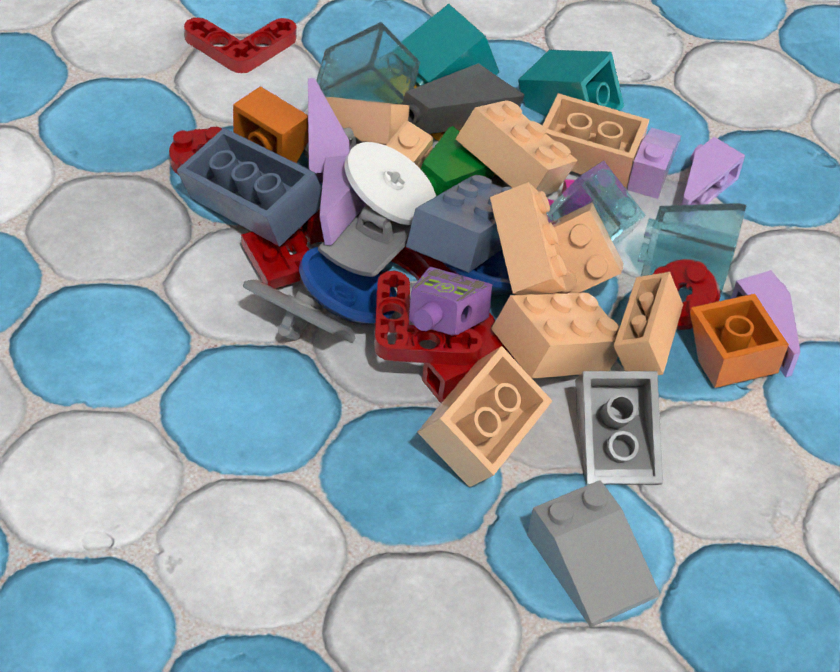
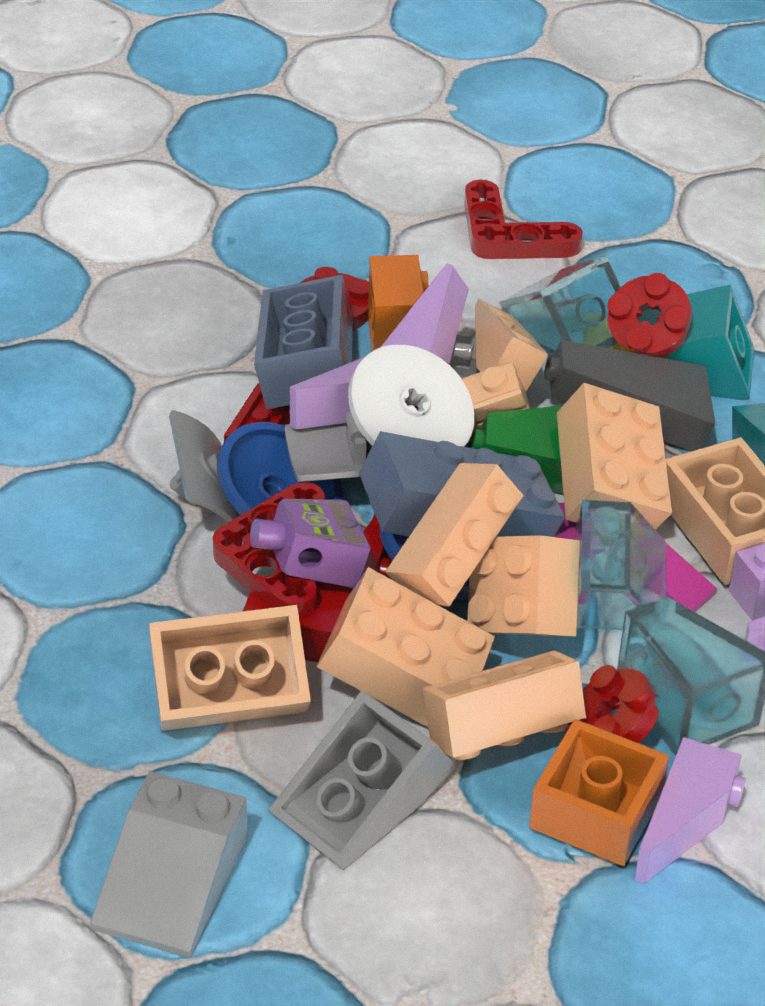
camera: 50 degrees right, 5 degrees down
none -> red plate [607,273,693,358]

